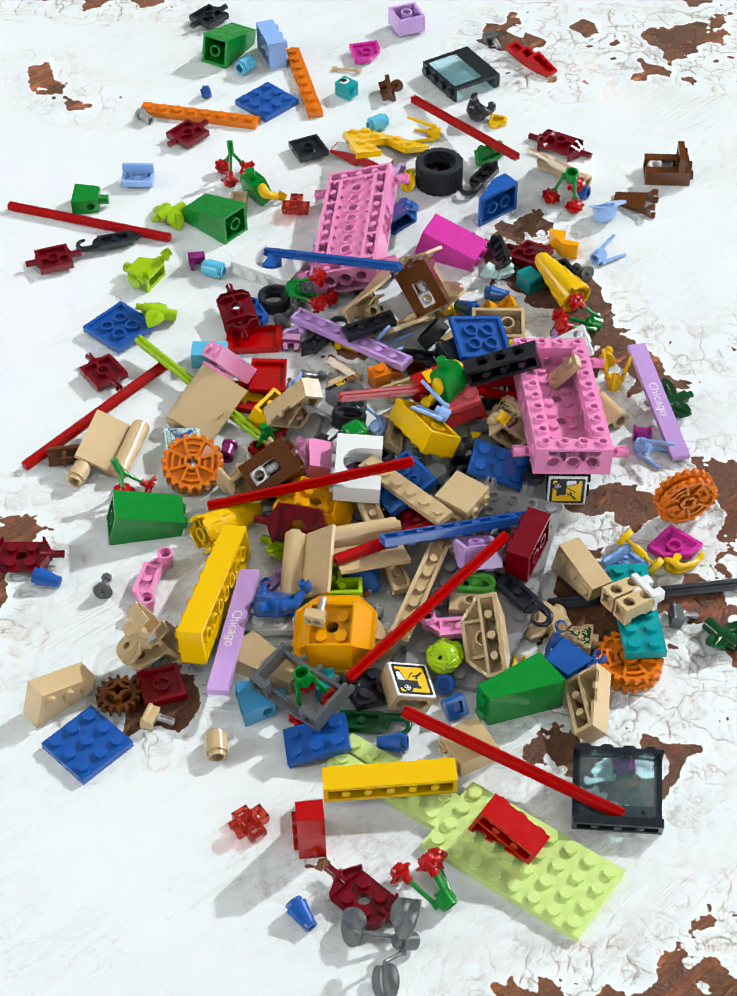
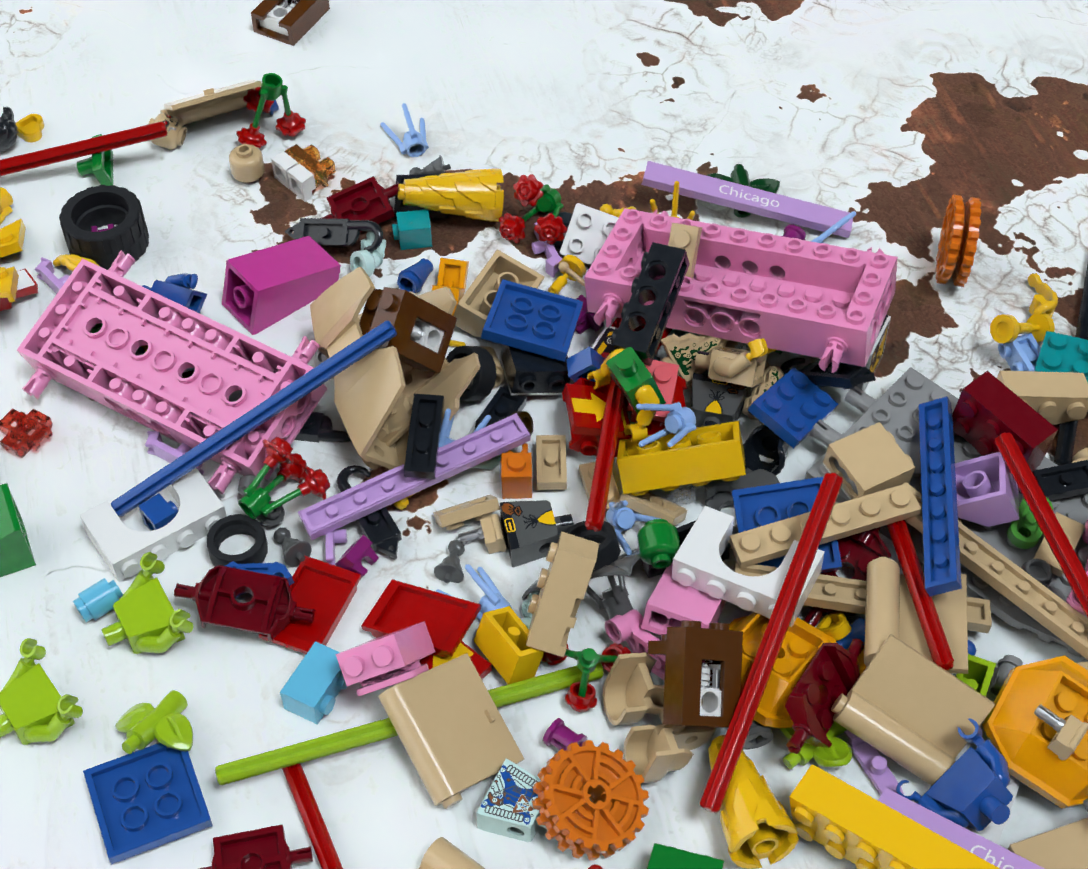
camera: 65 degrees left, 5 degrees up
magenta tile [188,251,205,270] -> none
black plate [459,161,499,196] -> none
blue slope [478,173,518,227] -> none
dark red plate [528,129,593,162] -> none
light orange slope [549,228,580,259] -> none
light blue piece [589,200,627,223] -> none
reddish brown flag [613,189,659,219] -> none
dark pink plate [647,524,703,560] -> none
none -> lime torso [101,552,193,654]
none -> tan head [148,113,187,150]
none -> tan head [229,144,265,183]
none -> hips [271,144,336,202]

